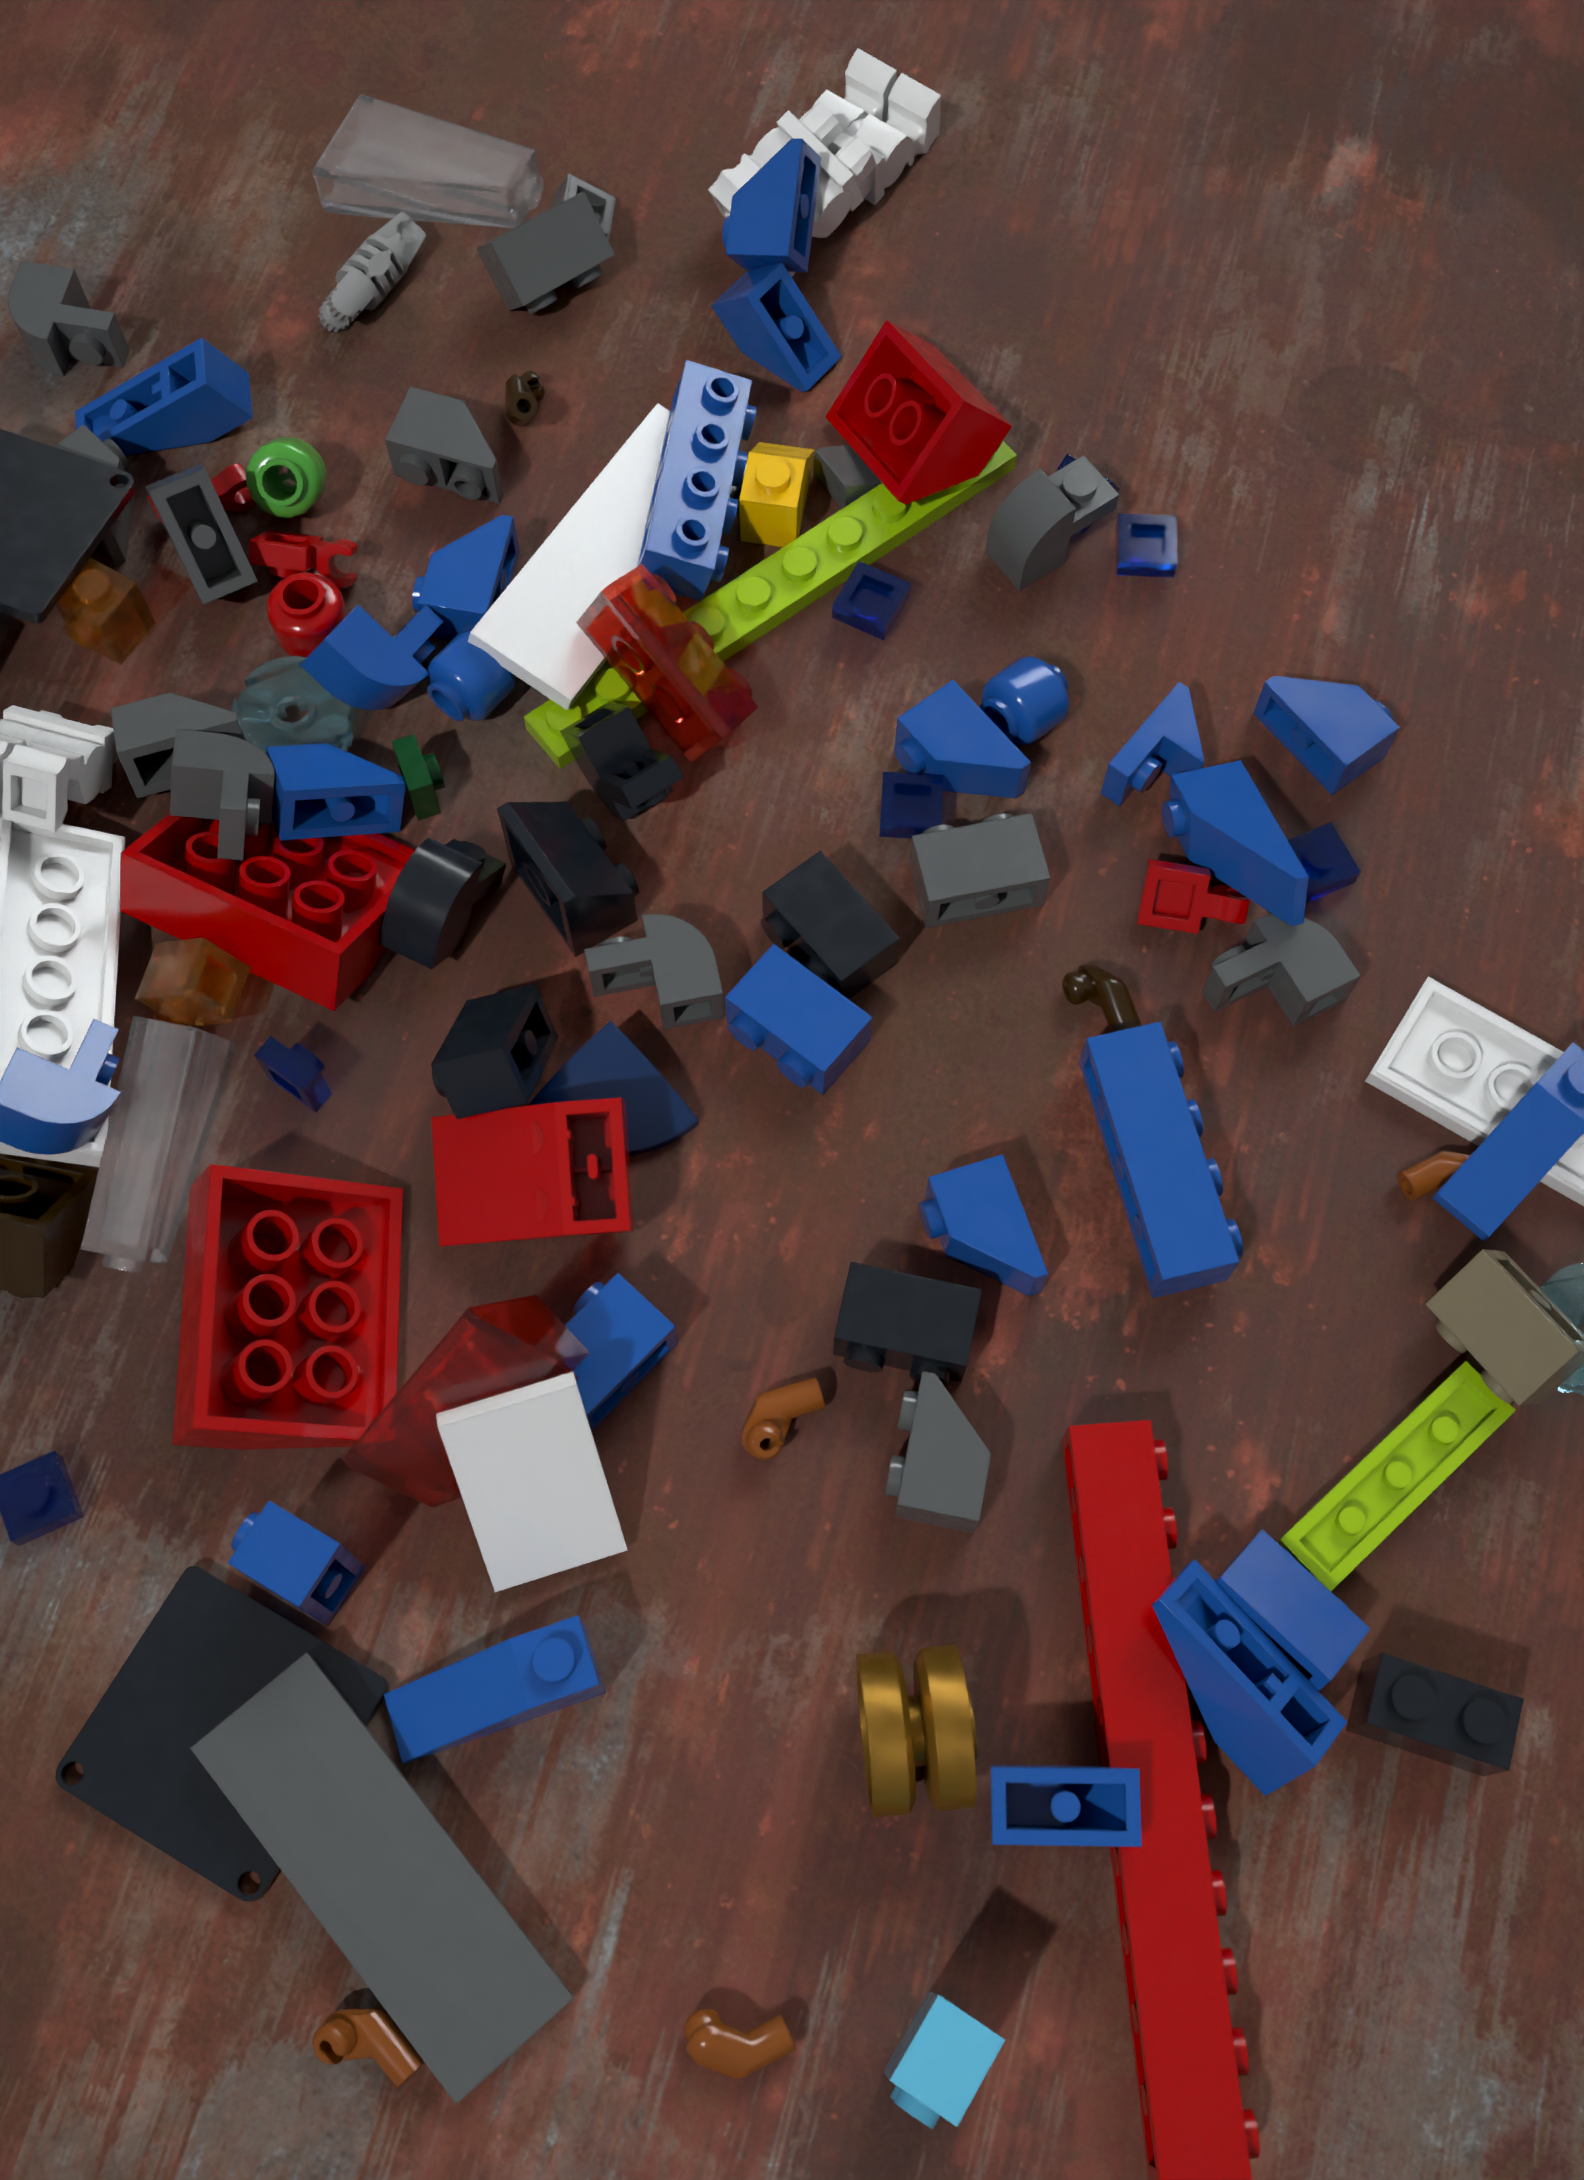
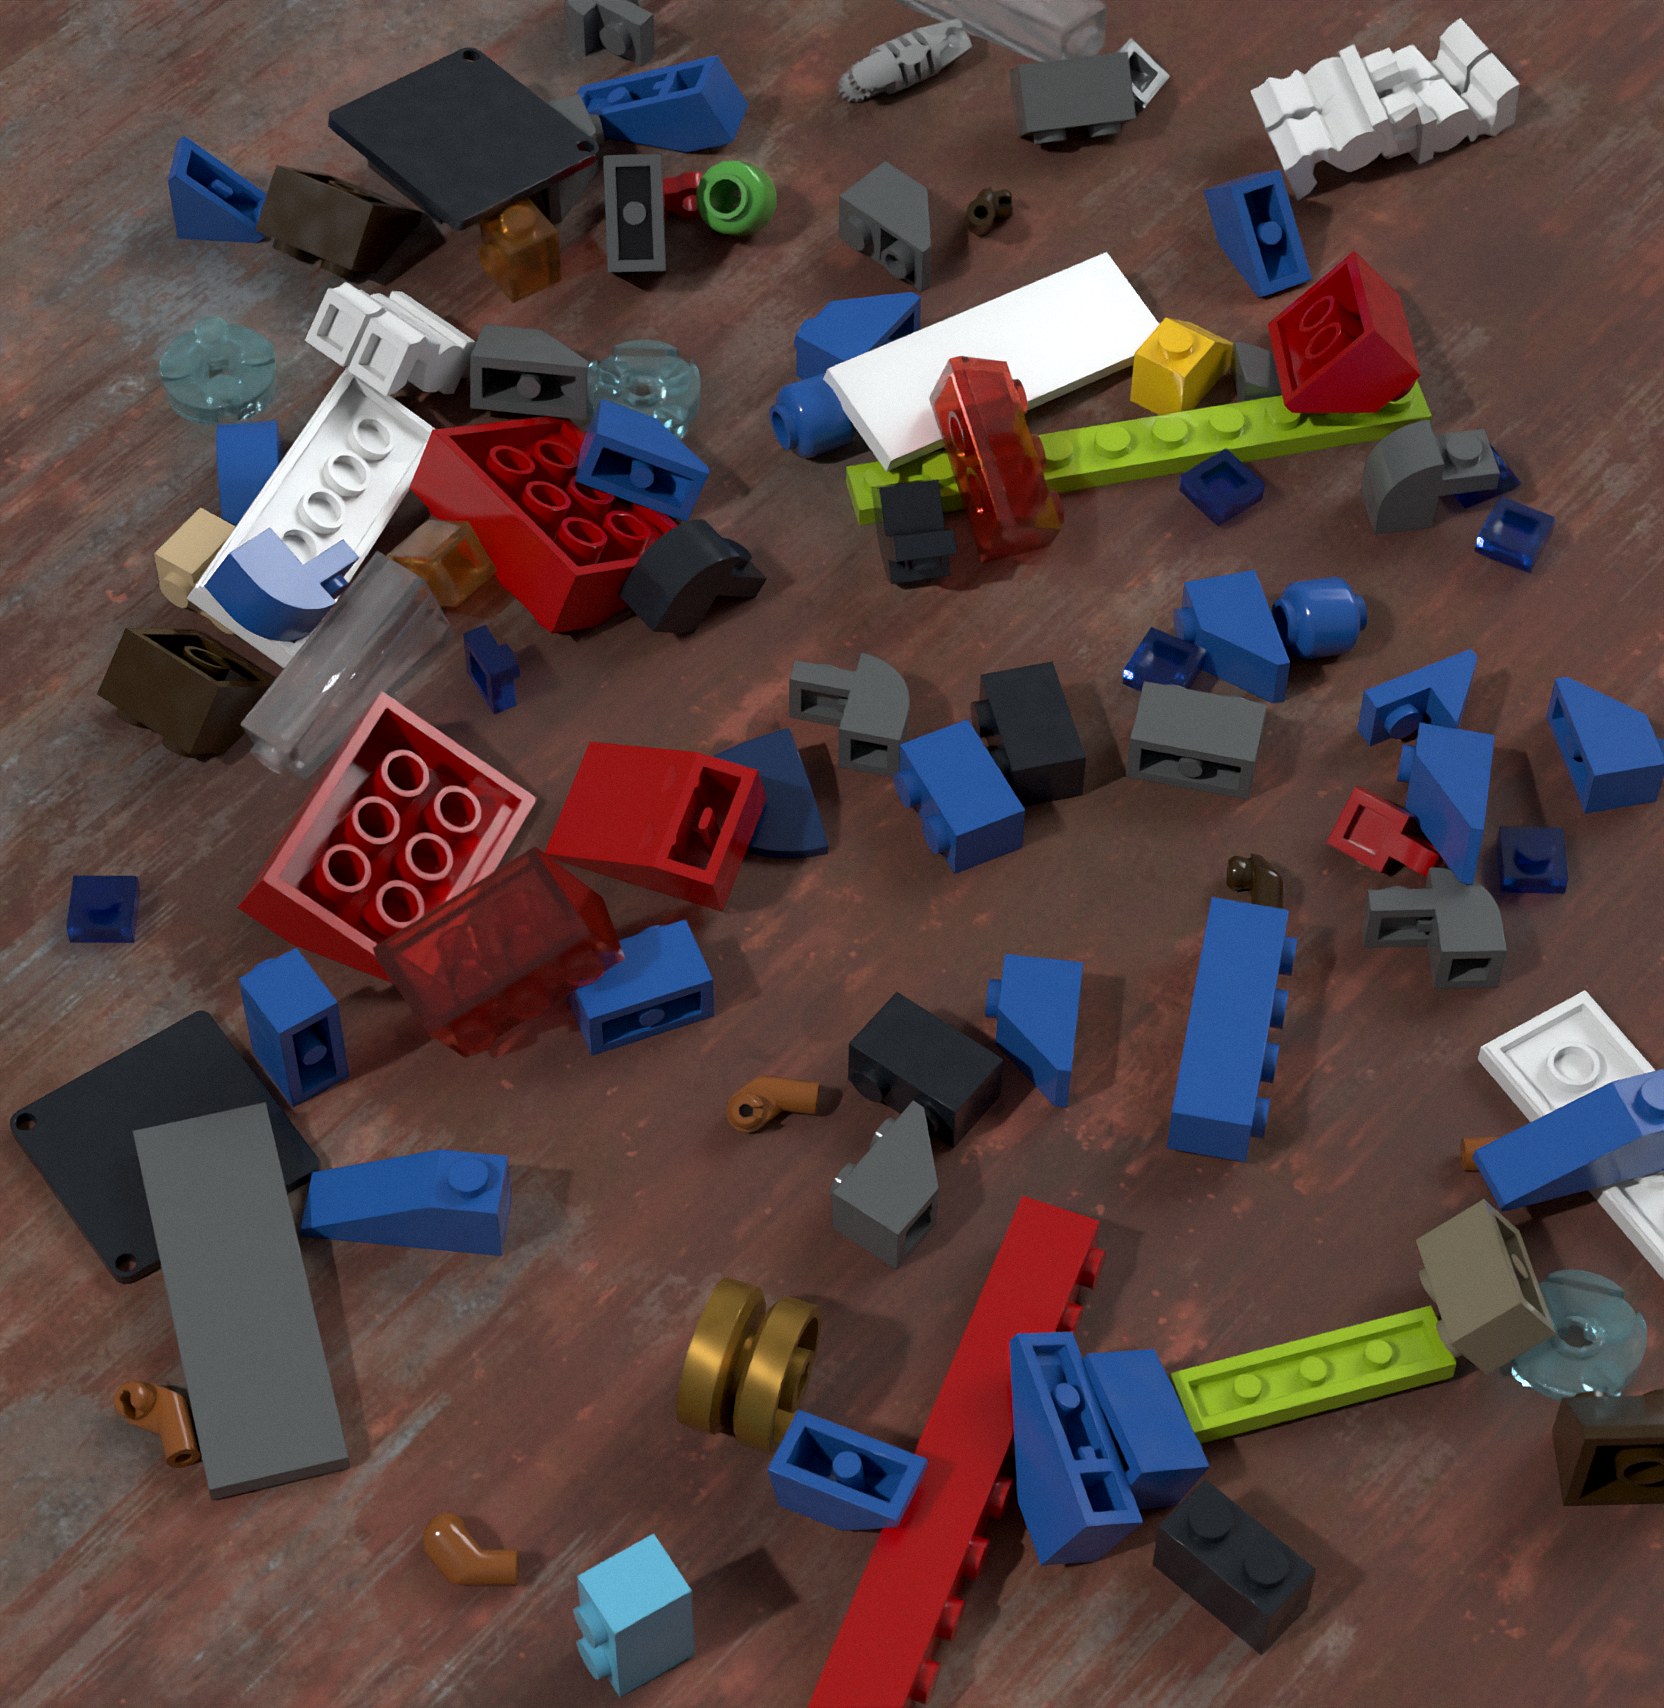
camera: 25 degrees right, 15 degrees down
dark grey brick [170,729,275,860] -> none
red plate [249,530,358,588] -> none
red head [266,572,348,661] -> none
blue brick [300,604,443,710] -> none
dark green plate [391,734,445,821] -> none
black brick [431,984,559,1119] -> none
white tile [436,1372,627,1592] -> none
black slope [497,801,639,957] -> none
brick [633,360,756,601] -> none
blue slope [722,138,821,272] -> none

